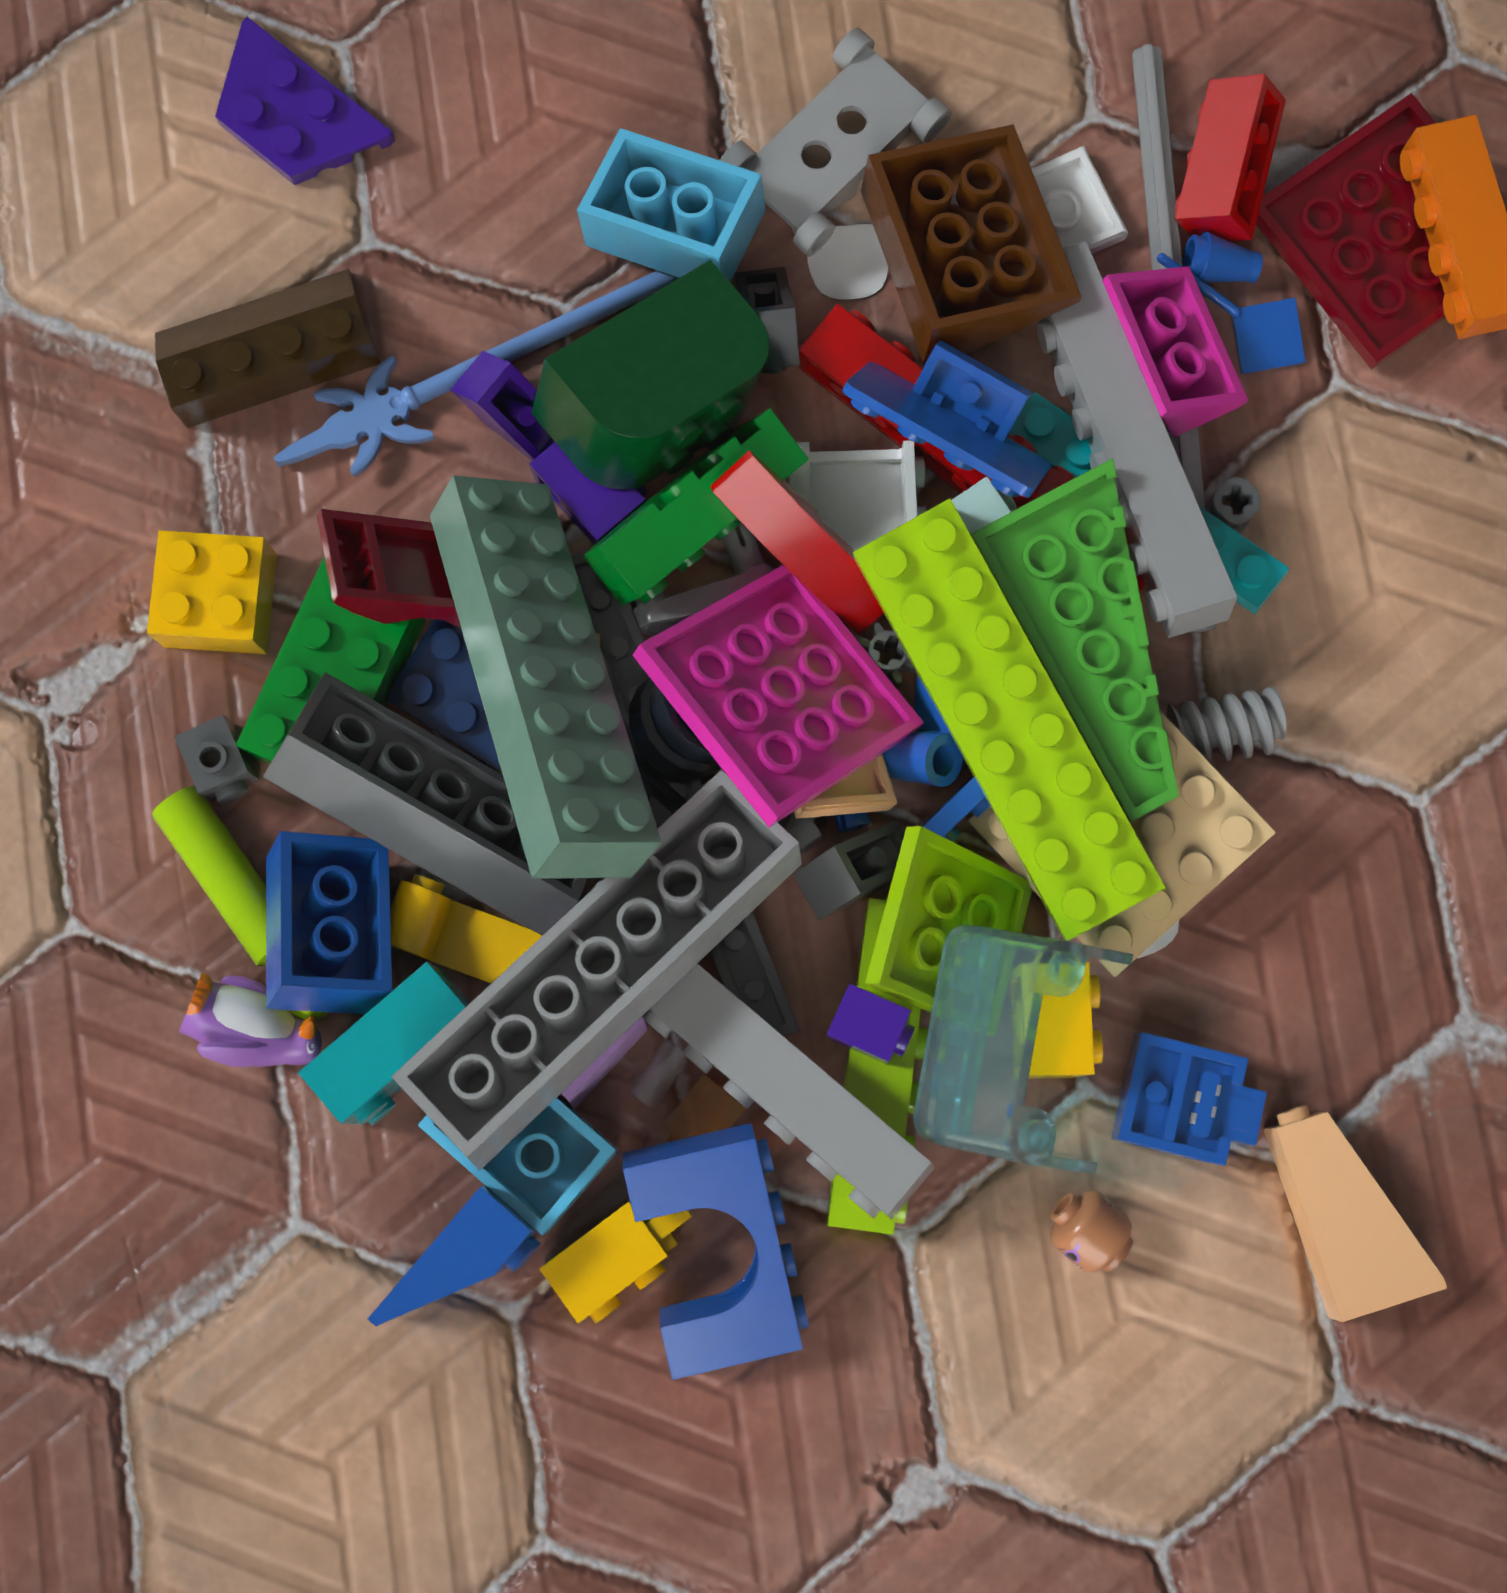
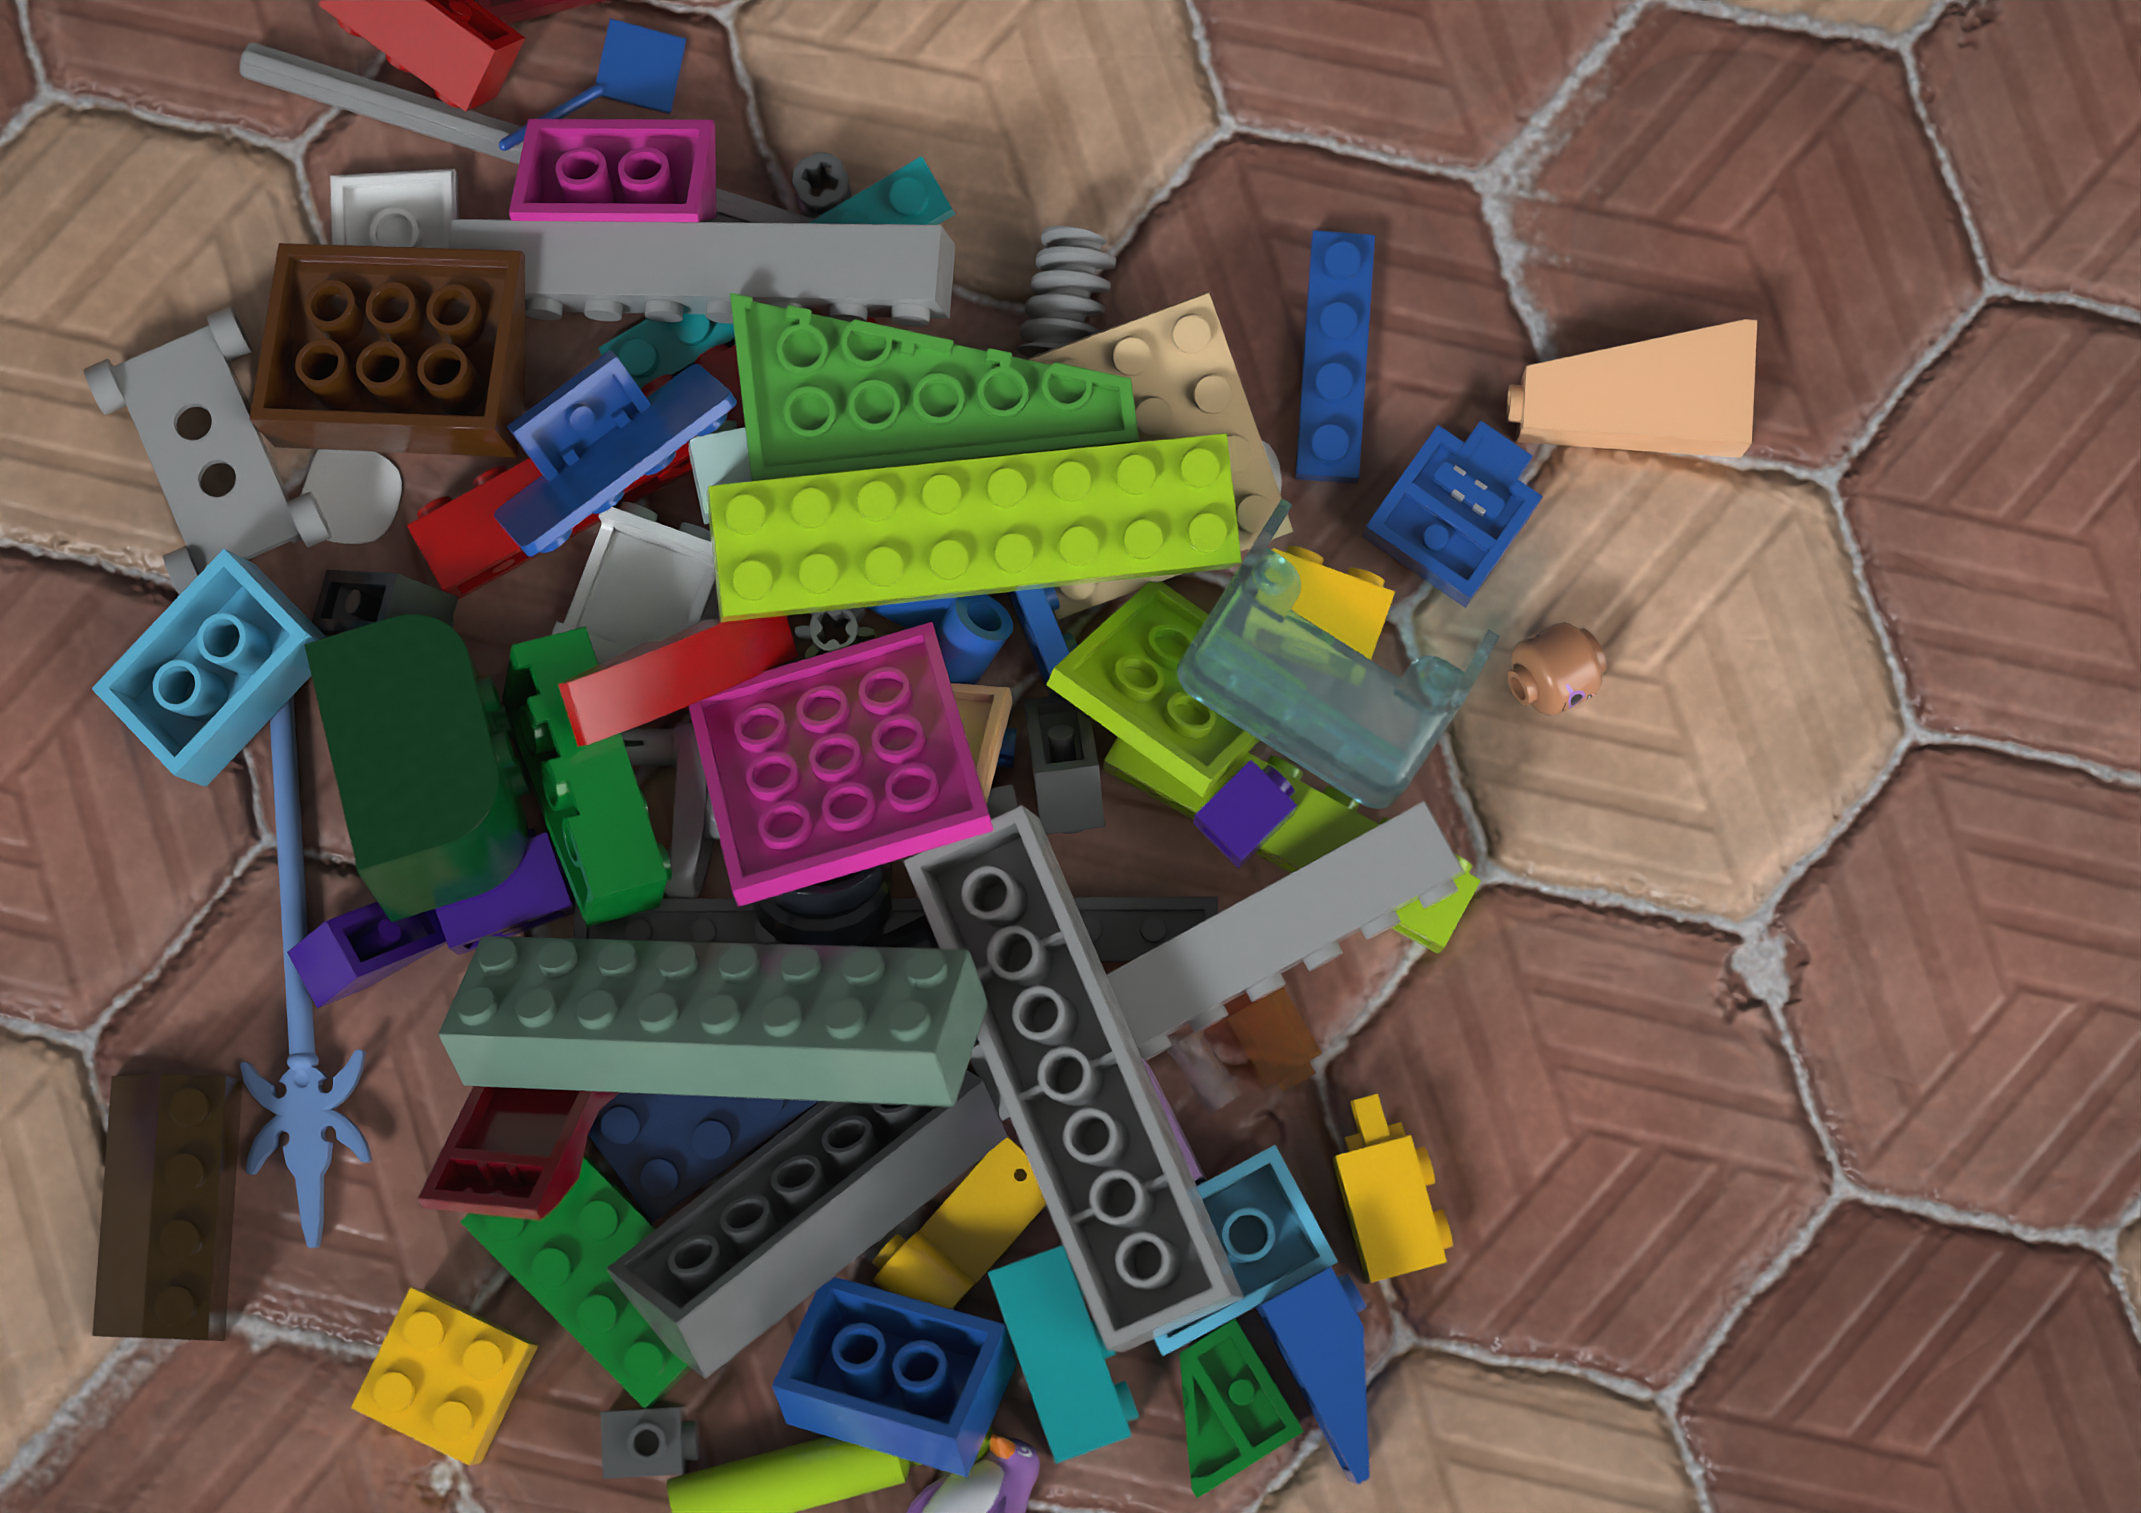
camera: 70 degrees left, 0 degrees up
blue arch [623,1123,809,1380] -> none
blue cone [1182,232,1263,283] -> none
none -> green wing [1179,1319,1304,1499]
none -> blue plate [1295,230,1375,484]

